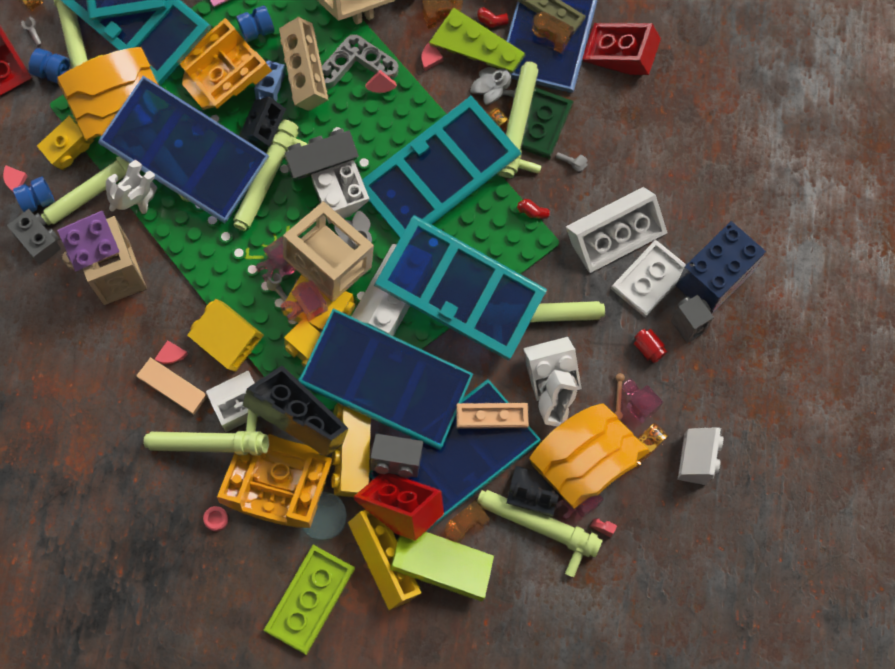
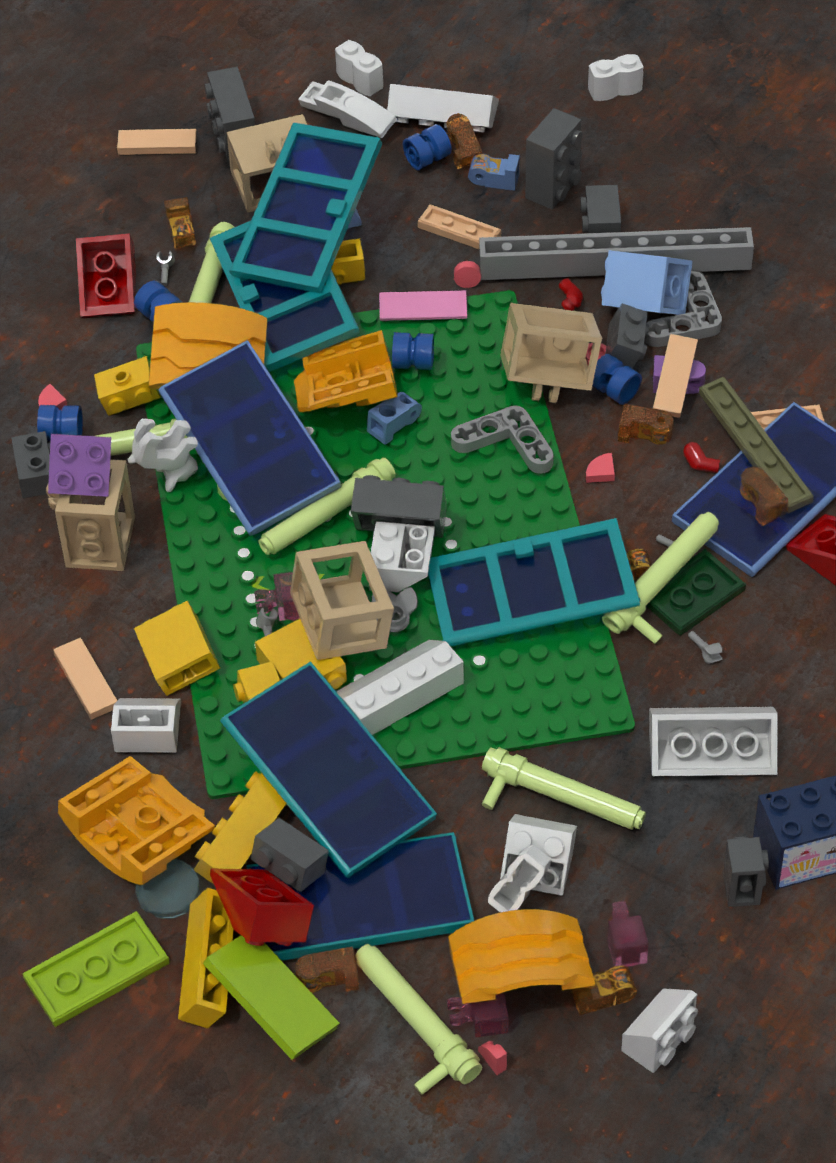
camera: 30 degrees right, 20 degrees down
yellowish green cylinder [144,409,269,456] -> none
coral tile [155,340,188,365] -> none
coral tile [203,506,229,531] -> none
black brick [239,97,286,149] -> none
black wedge [243,366,349,457] -> none
tan brick [279,17,329,111] -> none
clear pink brick [280,280,328,322] -> none
coral tile [365,70,396,93] -> none
door [374,215,547,361] -> none
lime wing [429,8,525,73] -> none
light nougat tile [456,403,528,429] -> none
light grey plate [470,67,511,106] -> none
black hinge [506,466,559,516] -> none
red arm [517,199,550,219] -> none
white tile [611,239,686,318] -> none
medium nougat hinge [614,373,625,421] -> none
red brick [634,329,668,363] -> none

